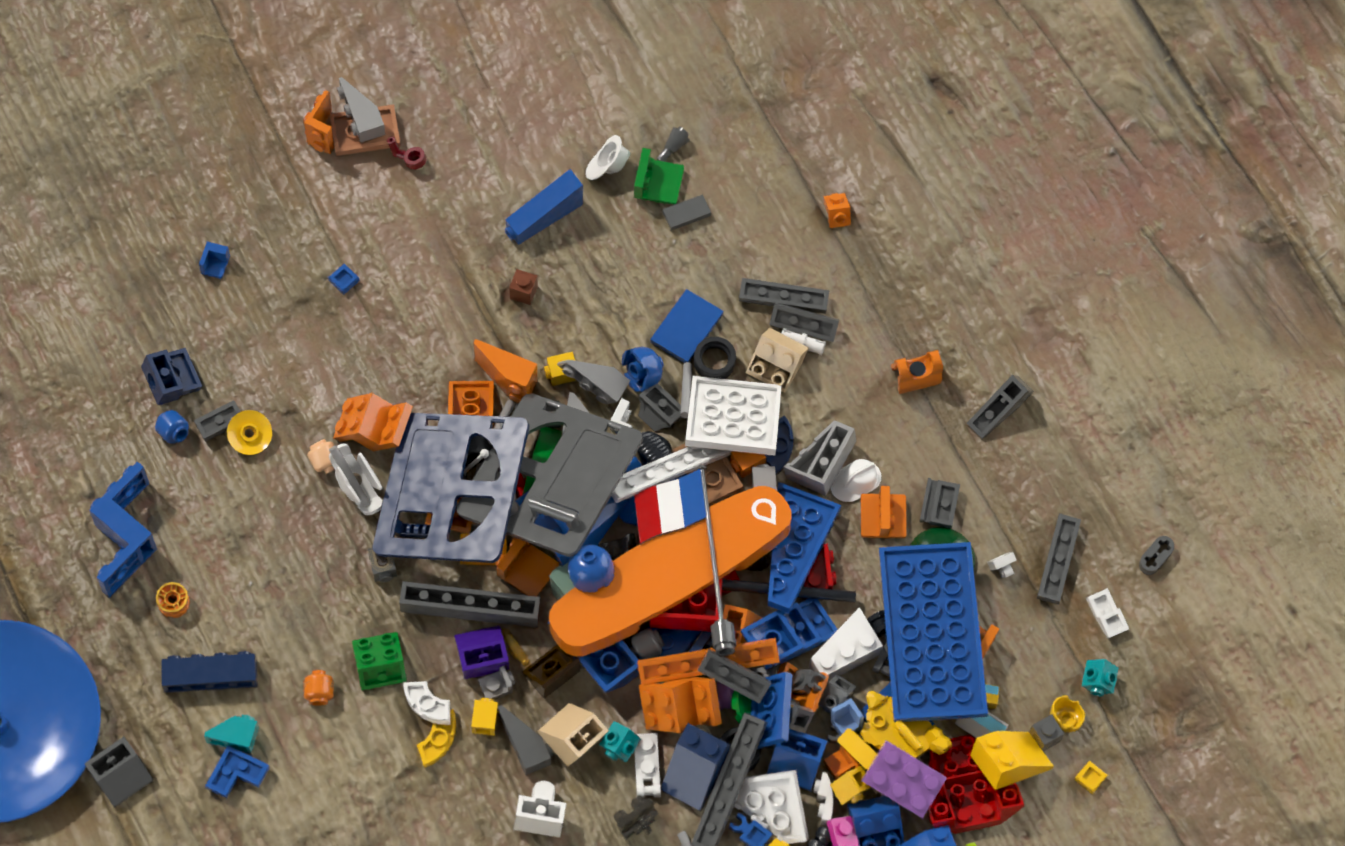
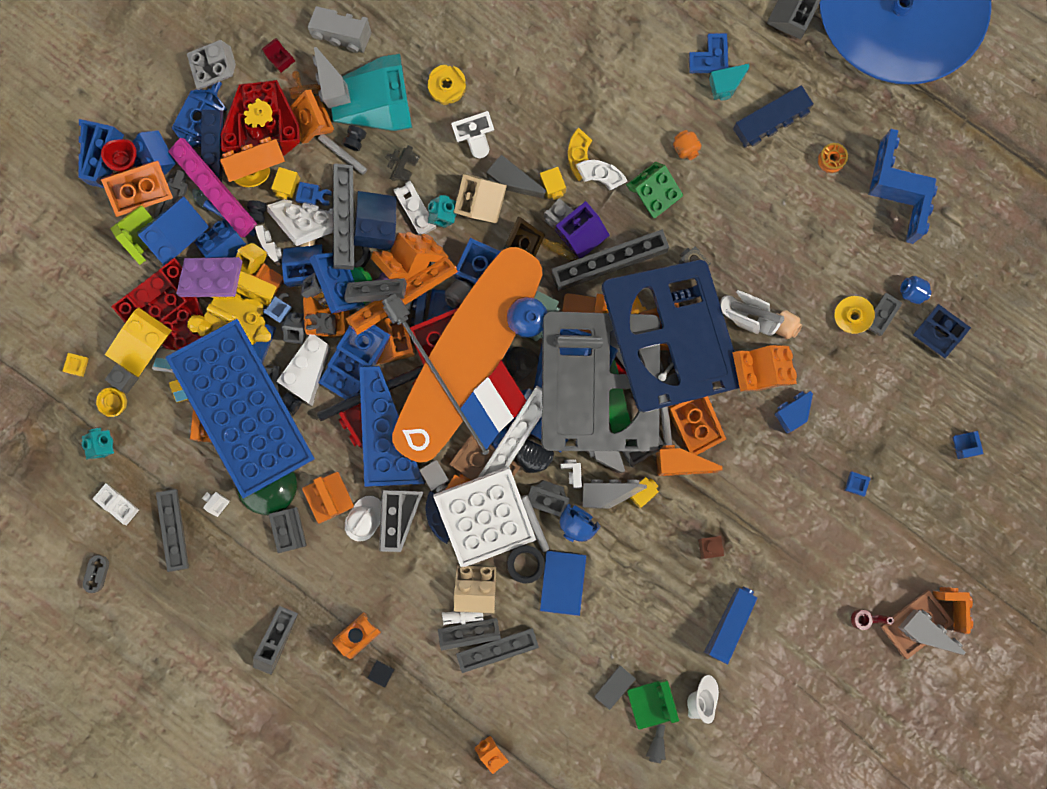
camera: 155 degrees right, 15 degrees up
none -> black tile [367,660,395,688]
none -> blue slope [774,391,813,434]

